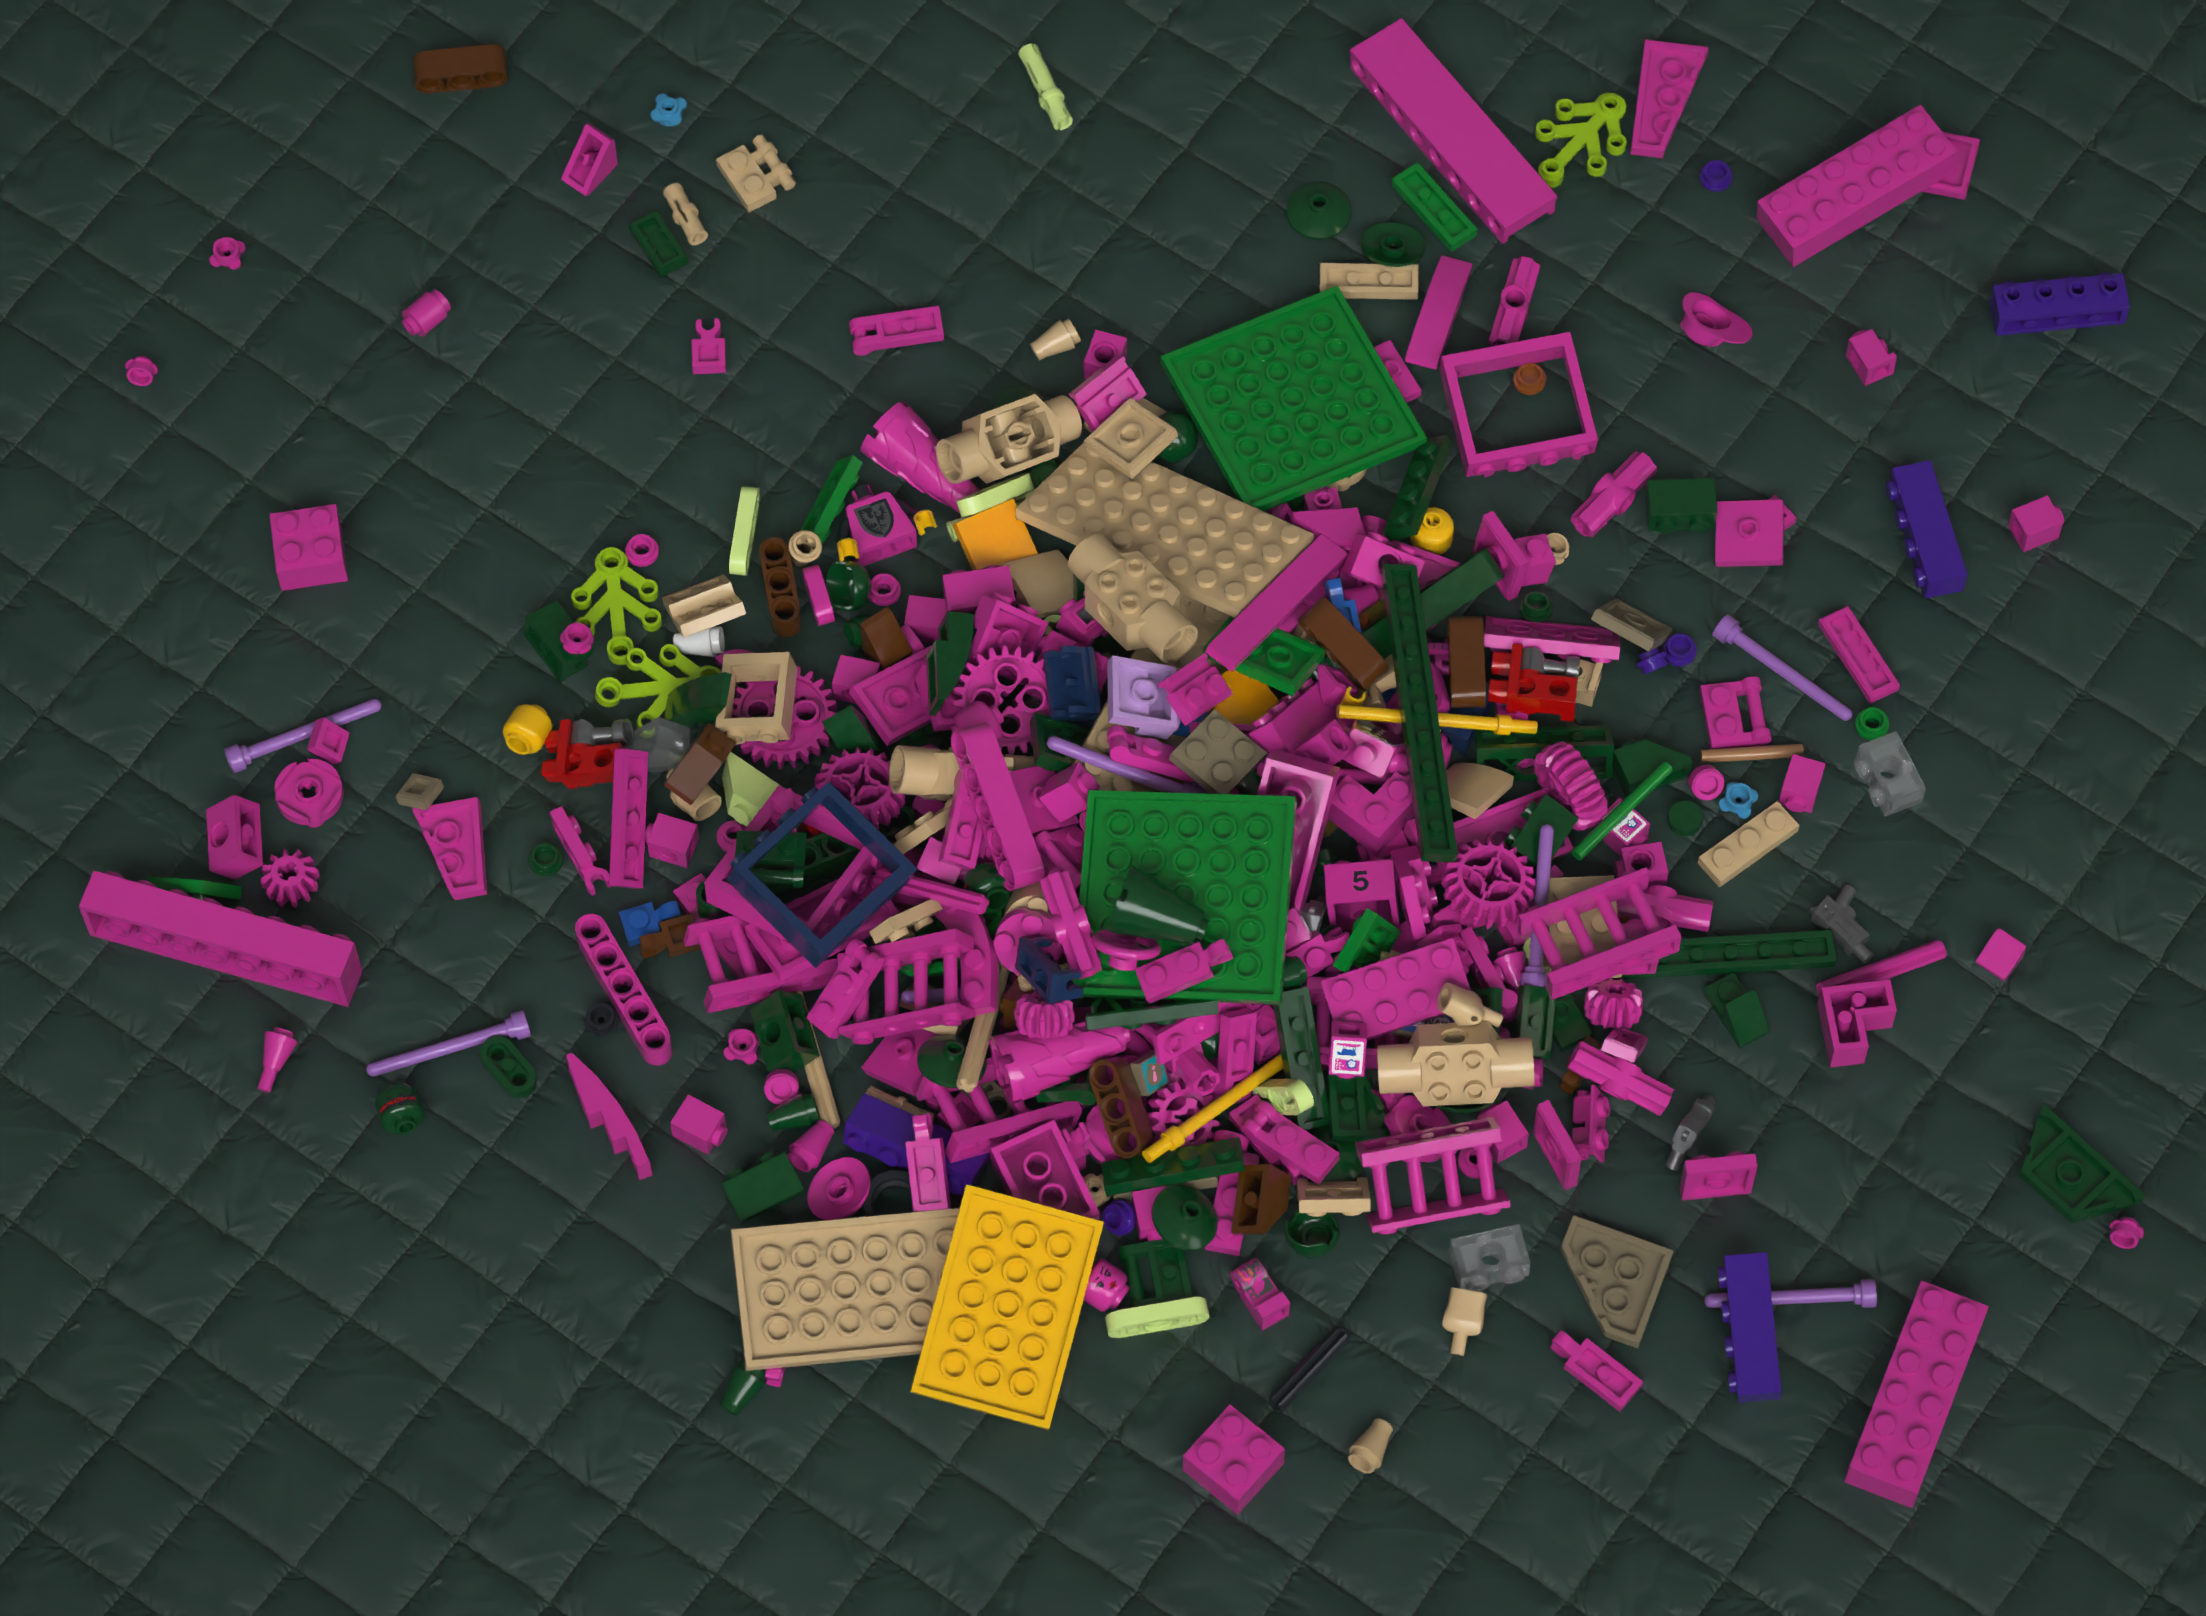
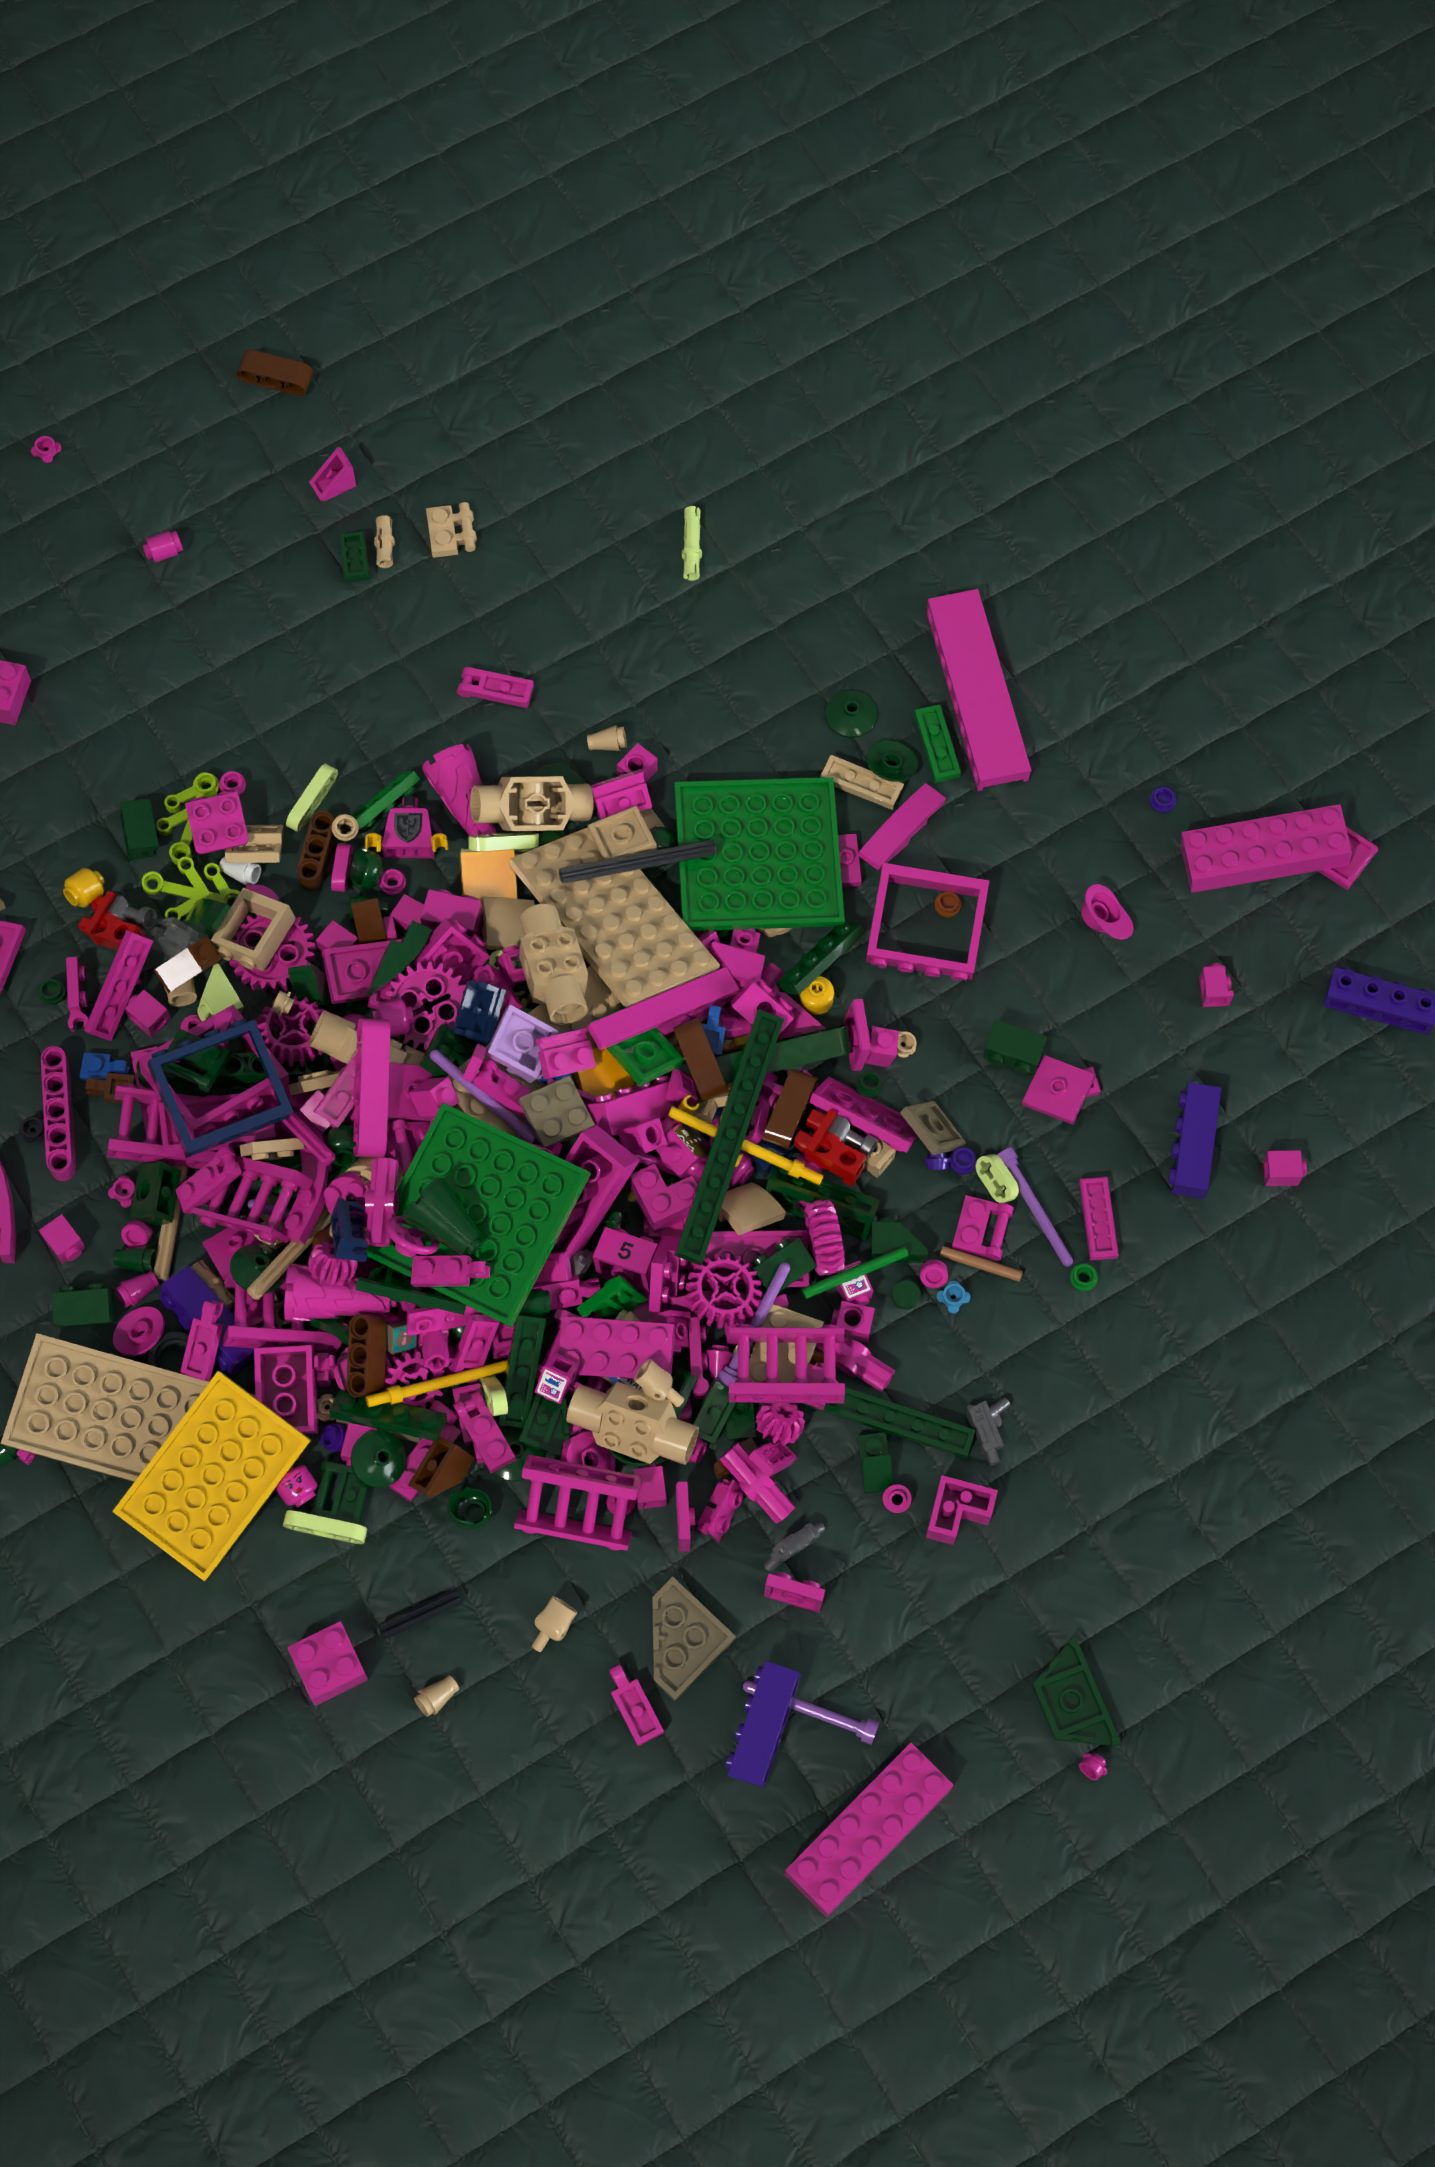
camera: 20 degrees right, 5 degrees up
dark pink plate [560,623,594,654] -> none
dark azure plate [651,94,687,127] -> none
dark pink plate [692,318,726,374] -> none
dark pink leg [1229,1258,1290,1331] -> none
tan plate [1297,1177,1370,1217] -> none
clear brick [1449,1224,1530,1291] -> none
dark pink piece [1488,256,1540,347] -> none
lime plant [1535,93,1627,188] -> none
dark pink piece [1570,451,1657,538] -> none
dark pink wing [1631,40,1709,158] -> none
tan plate [1698,801,1799,888] -> none
dark pink brick [1779,754,1826,813] -> none
dark pink axle [1816,940,1947,996] -> none
clear brick [1854,731,1926,816] -> none
dark pink slope [1975,928,2026,981] -> none
none -> dark pink bracket [185,791,249,854]
none -> tan plate [271,991,294,1017]
none -> dark pink tile [462,1044,487,1082]
none -> black axle [559,839,716,884]
none -> dark pink plate [883,1484,912,1513]
none -> yellowish green beam [976,1154,1019,1203]

